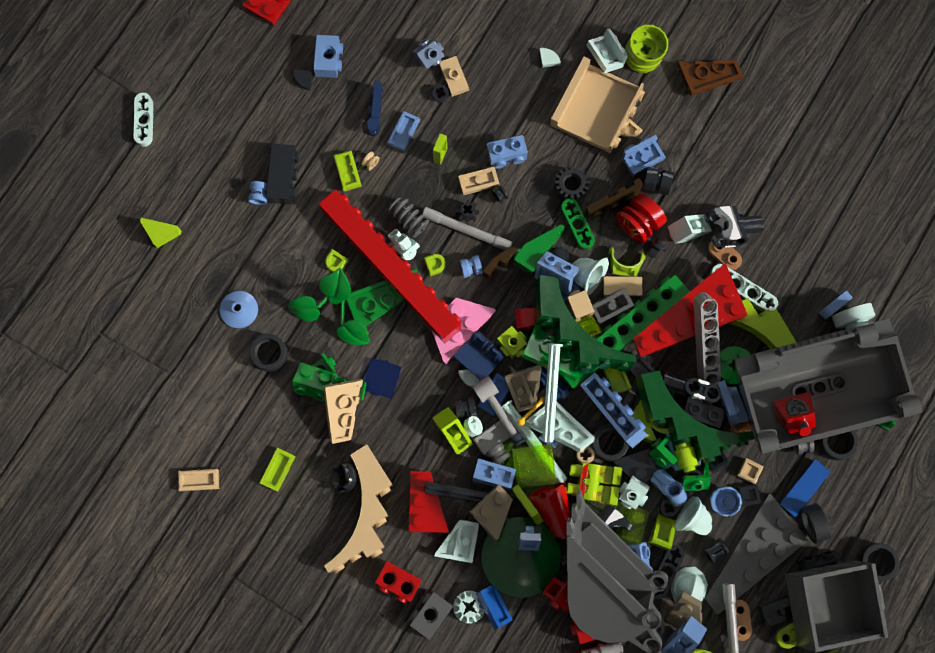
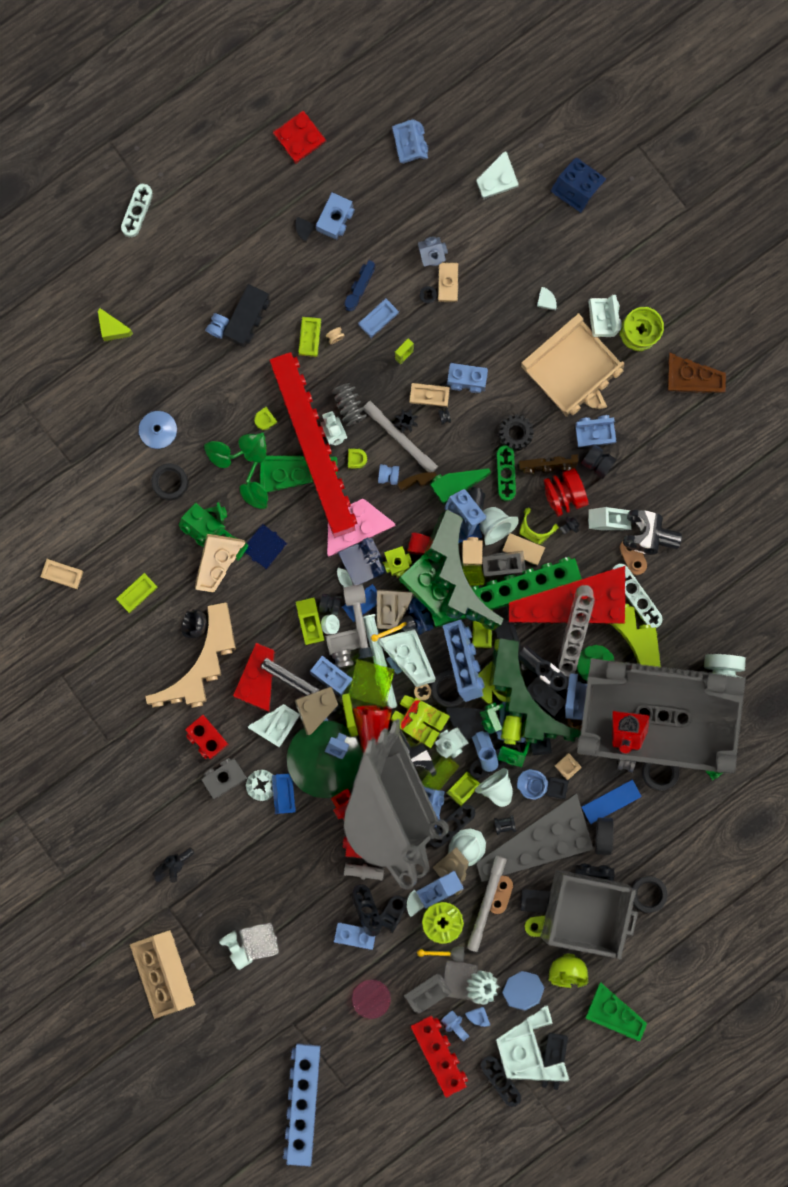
camera: 25 degrees right, 5 degrees up
light aqua axle [543,343,563,442] -> none
medium blue beam [819,290,853,320] -> none

